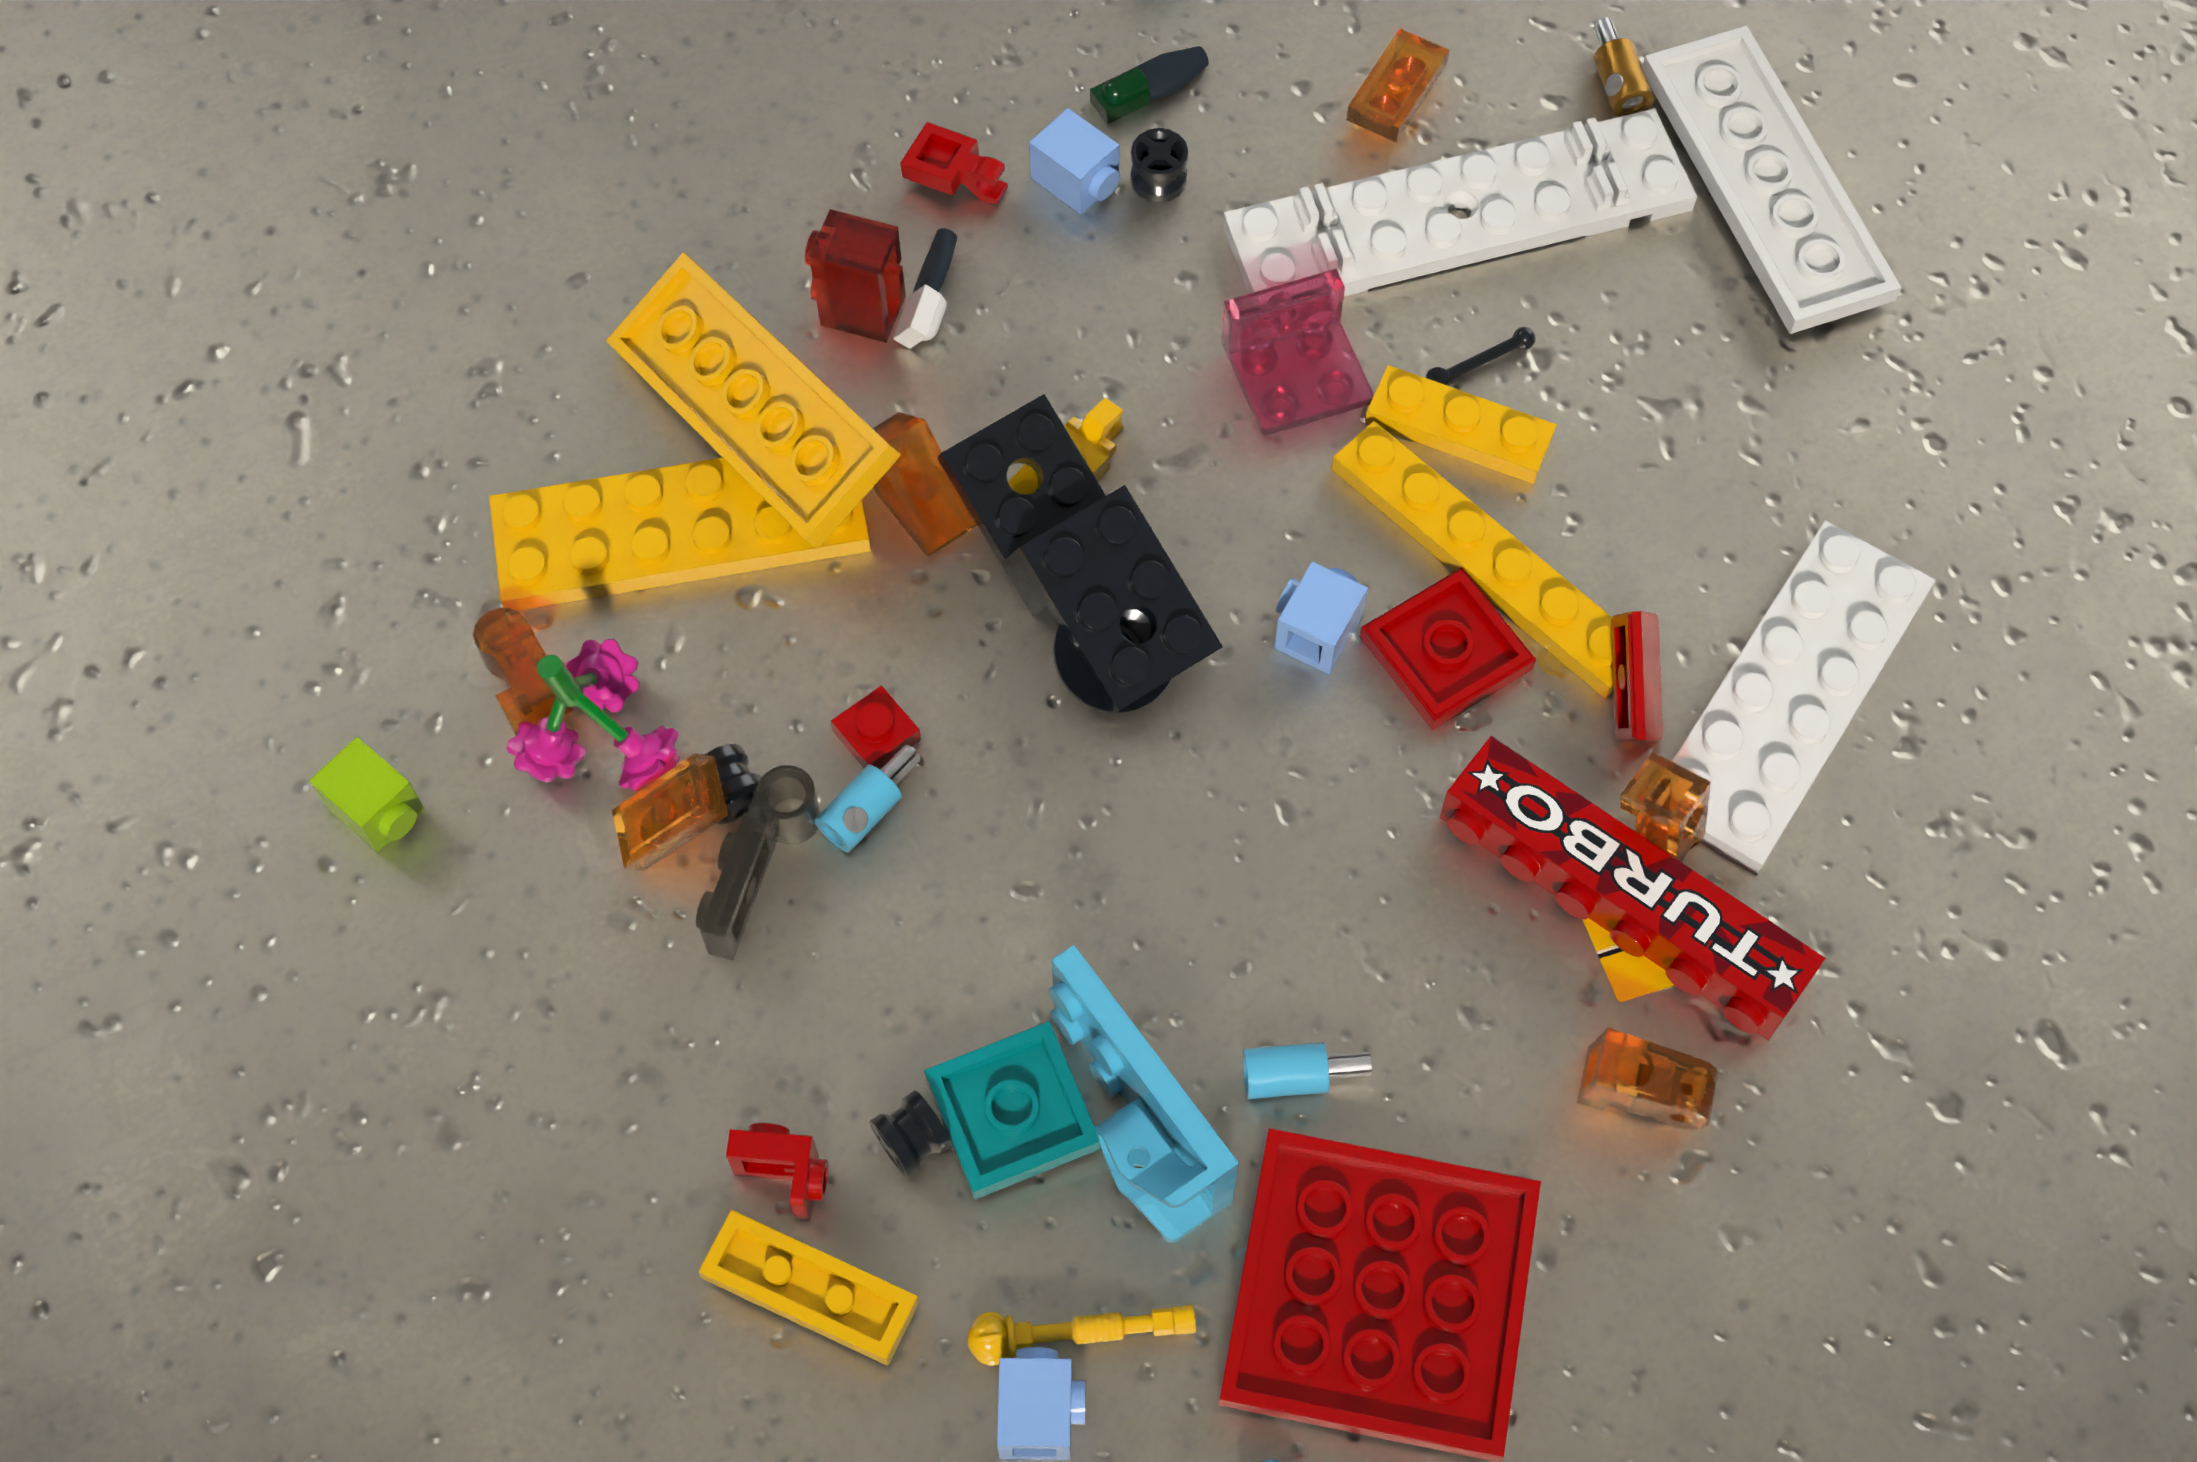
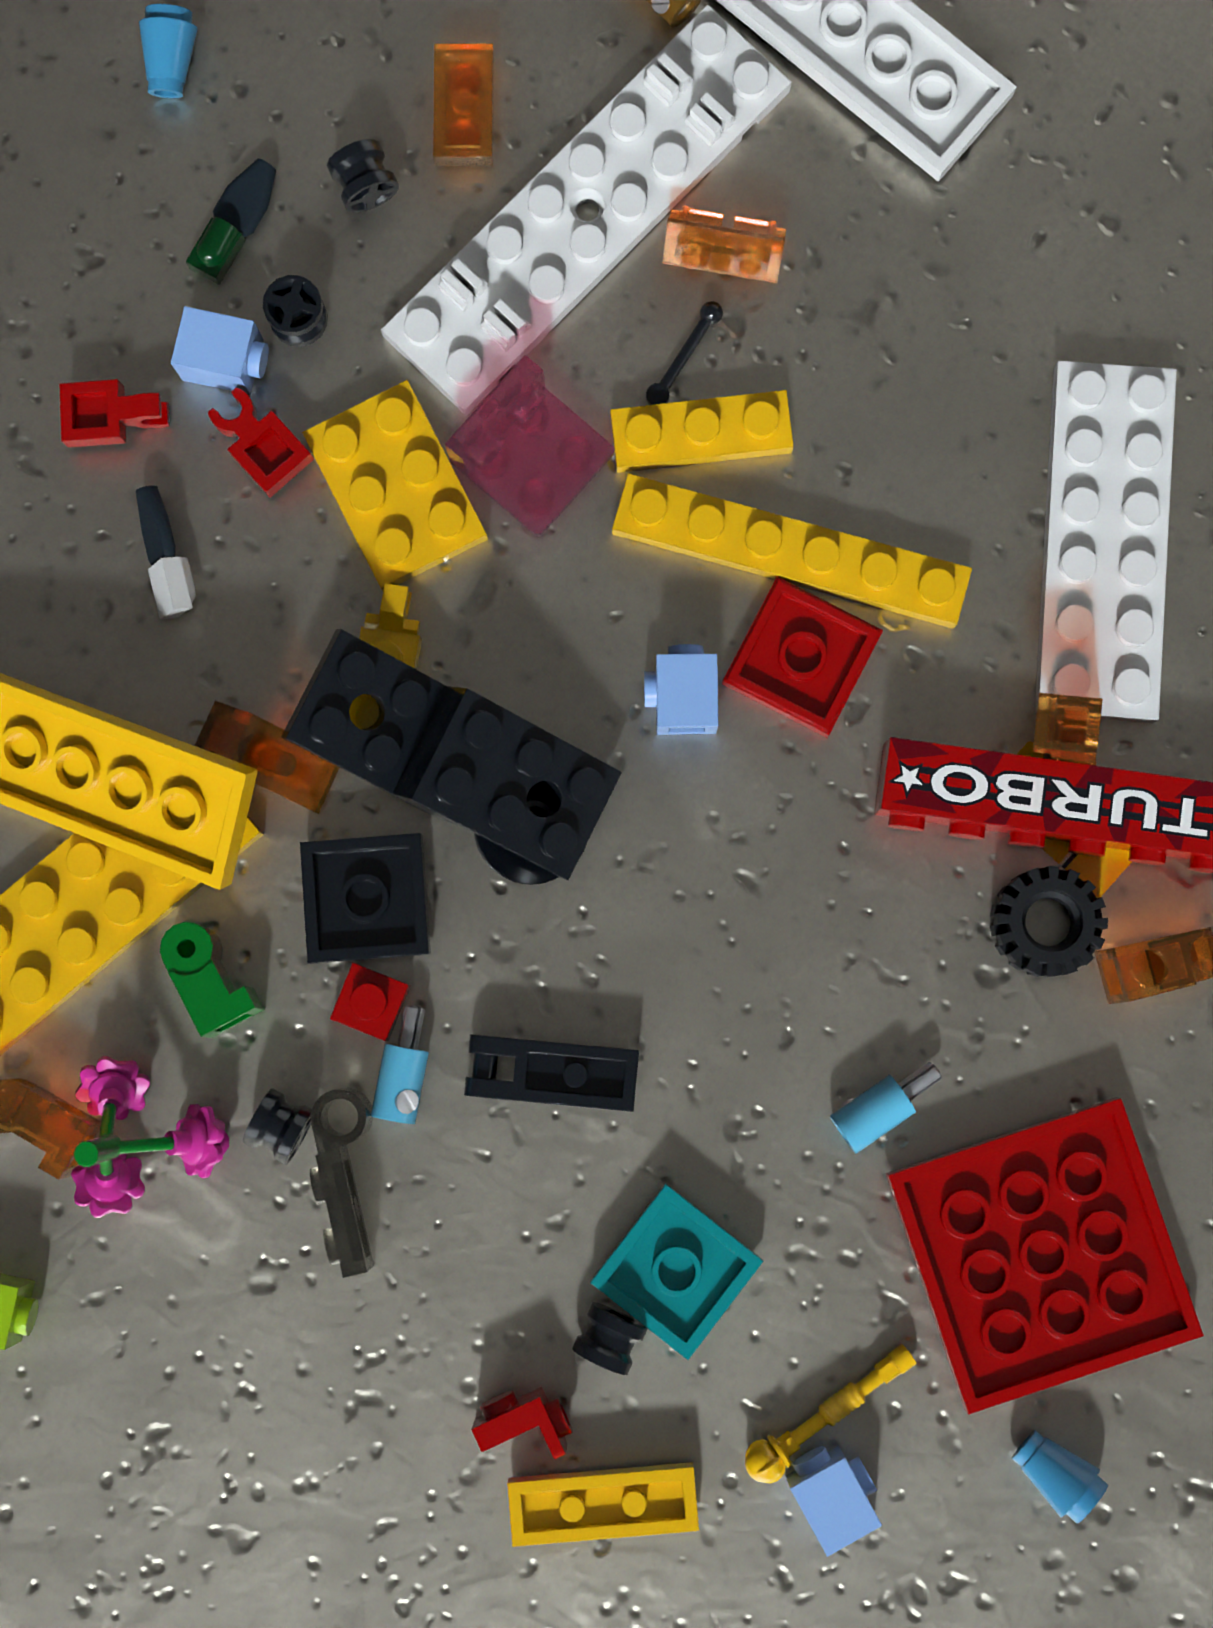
camera: 25 degrees left, 20 degrees up
clear orange plate [611,753,728,871] -> none
clear red piece [805,209,906,343] -> none
medium azure plate [1049,945,1239,1242] -> none
red slope [1611,611,1663,742] -> none
none -> green leg [160,922,265,1038]
none -> red plate [208,387,314,498]
none -> black plate [300,833,431,964]
none -> yellow plate [302,380,488,592]
none -> black wheel [327,139,399,213]
none -> black plate [464,1034,639,1112]
none -> clear orange hinge [662,205,787,283]
none -> black tyre [990,866,1108,977]

